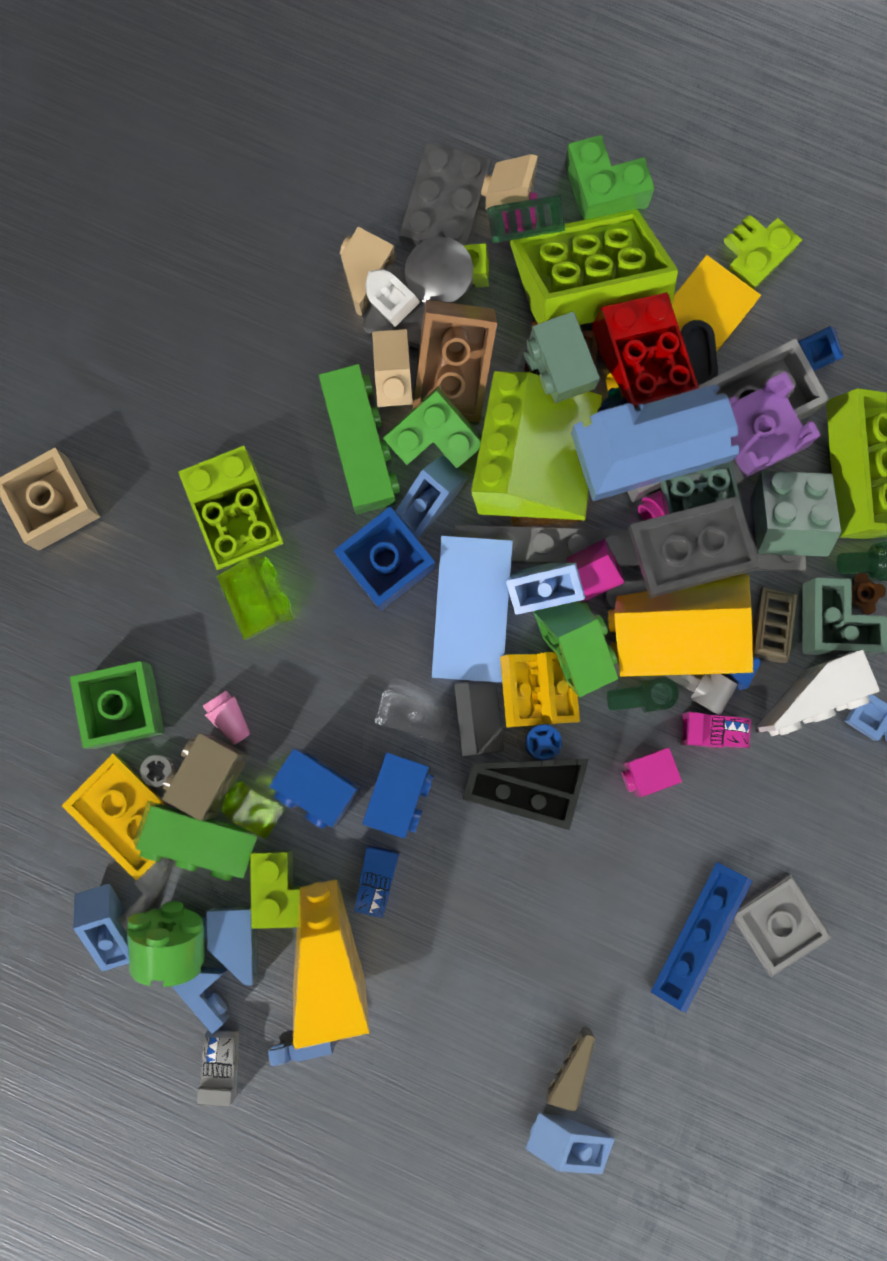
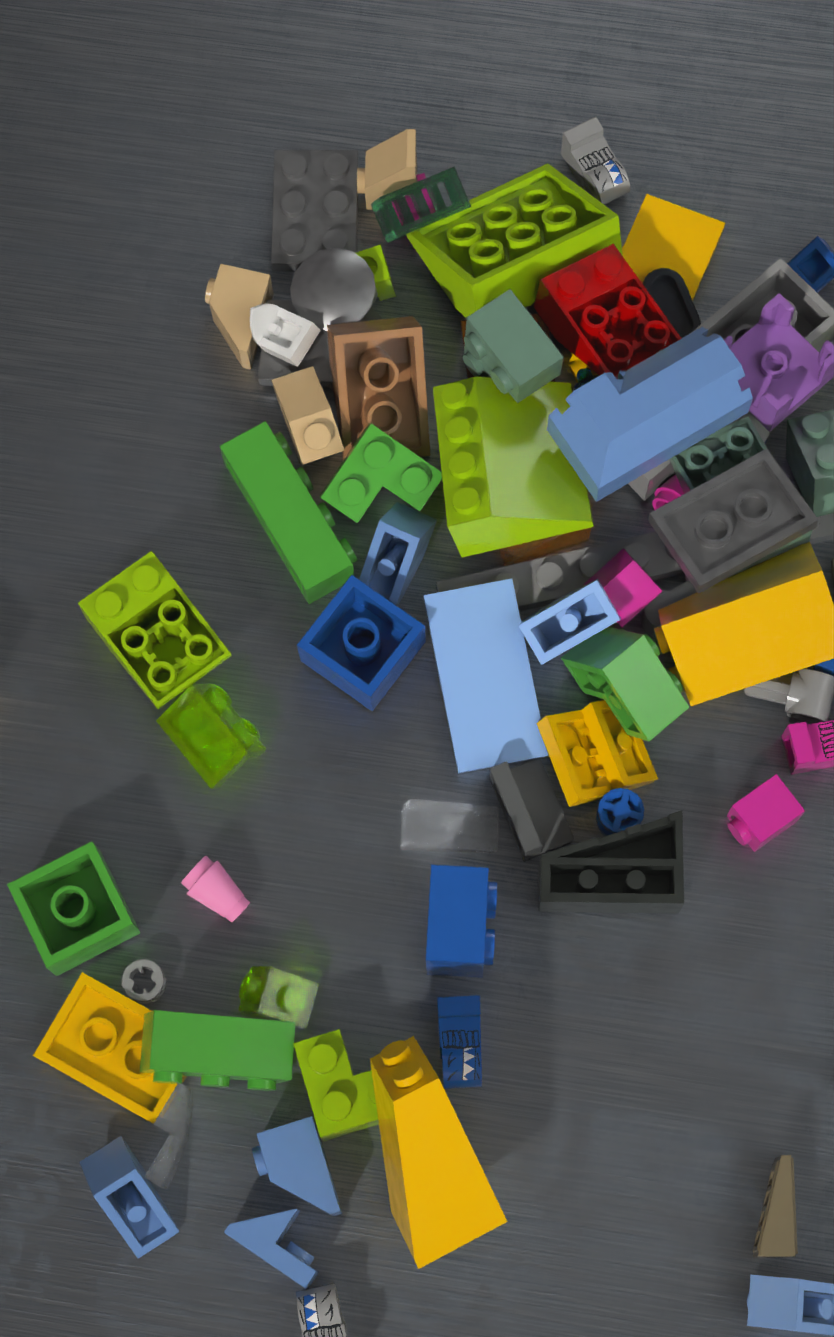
camera: 15 degrees left, 10 degrees down
bright green brick [127,901,205,987] -> none
dark tan brick [162,733,250,821] -> none
medium blue plate [268,1041,336,1066] -> none
blue brick [269,748,362,829] -> none
bright green brick [565,135,655,220] -> none
clear green axle [606,677,679,713] -> none
lime hinge [724,215,802,290] -> none
none -> light grey leg [561,116,630,205]

